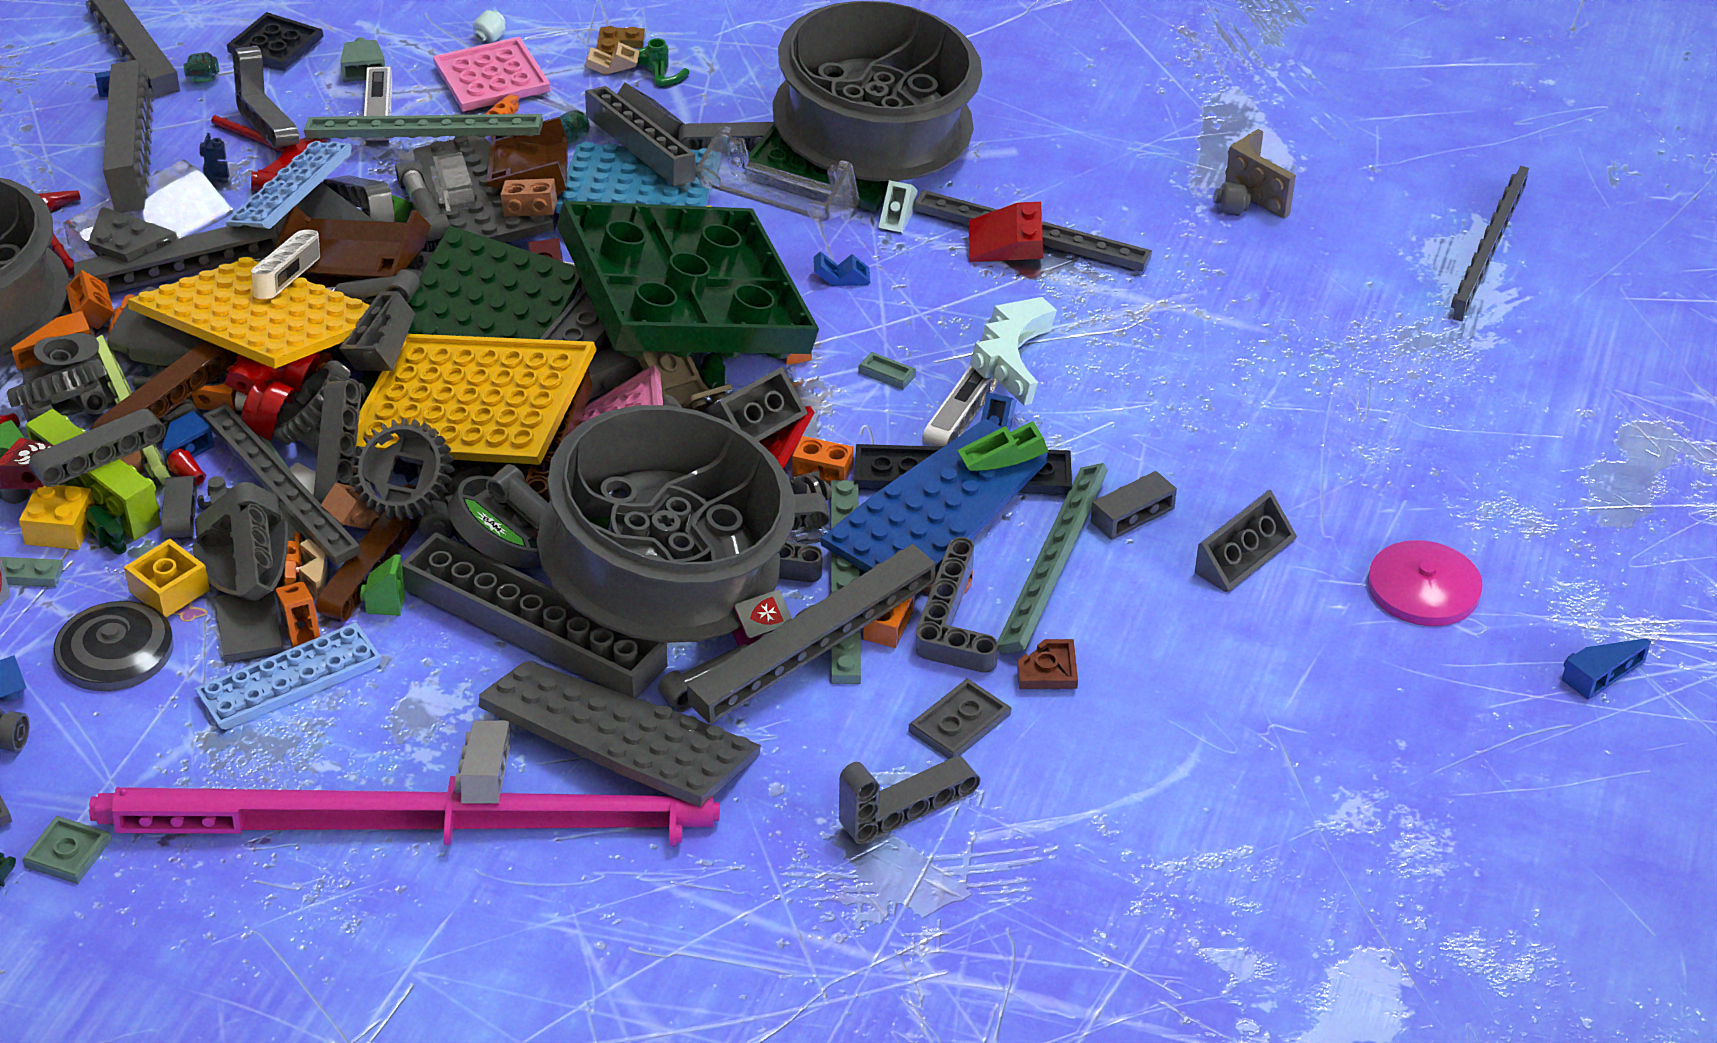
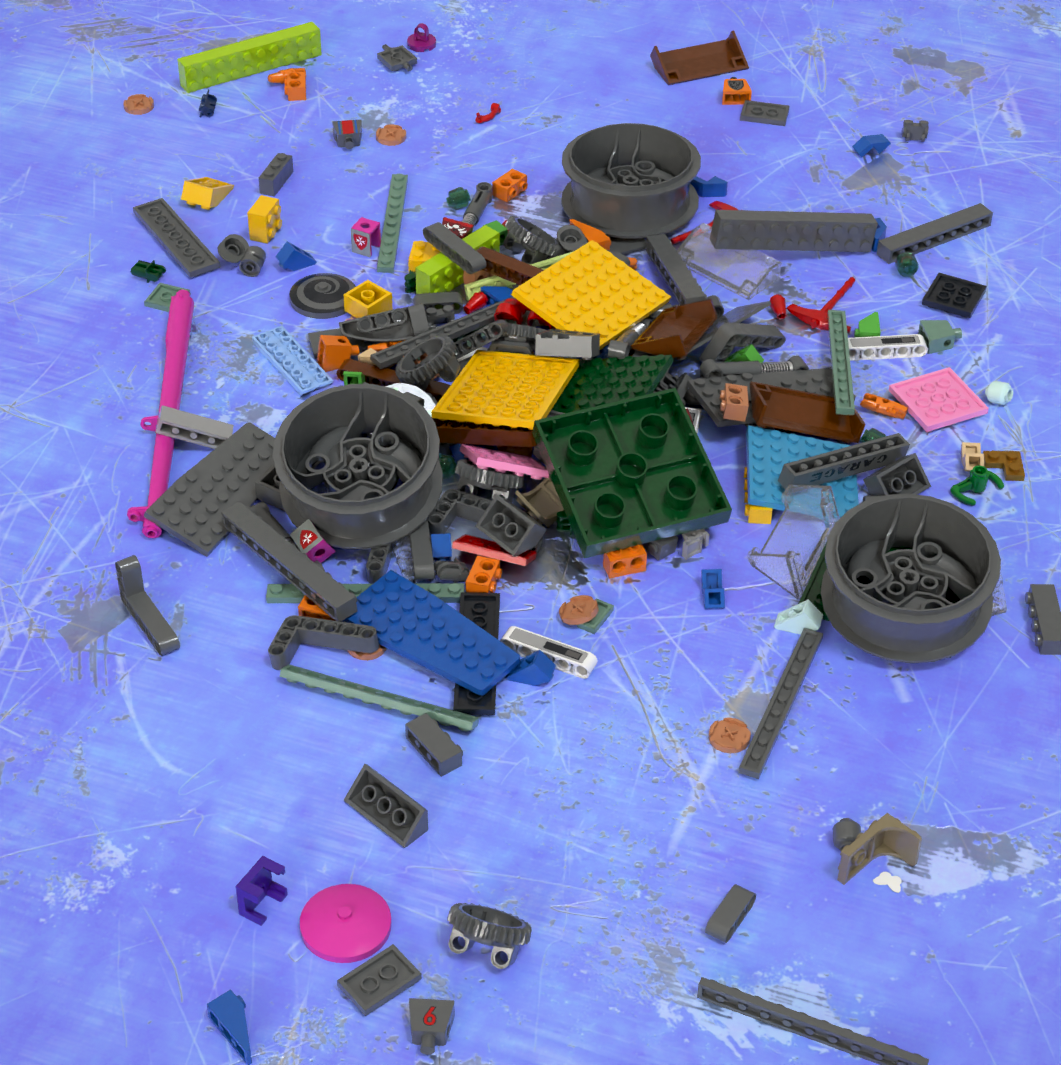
camera: 90 degrees right, 0 degrees up
orange brick [66,269,114,330] -> none
dark grey wing [87,207,178,262] -> none
dark blue hinge [199,133,230,187] -> none
light blue plate [225,141,352,229] -> none
dark grey beam [233,46,299,148] -> none
white beam [251,230,320,299] -> none
clear brick [430,152,476,212] -> none
dark grey tile [908,678,1012,759] -> none
bright green slope [958,421,1049,471] -> none
red slope [969,201,1043,262] -> none
light aqua arch [970,297,1057,406] -> none
copper plate [1017,639,1078,689] -> none
none -> dark purple panel [235,855,288,926]
none -> dark grey plate [337,944,422,1016]
none -> dark grey torso [409,998,455,1055]
none -> dark grey piece [447,903,532,969]
none -> nougat tile [559,595,599,625]
none -> dark grey beam [705,884,756,943]
none -> nougat tile [708,717,751,754]
none -> bright green slope [854,312,881,338]

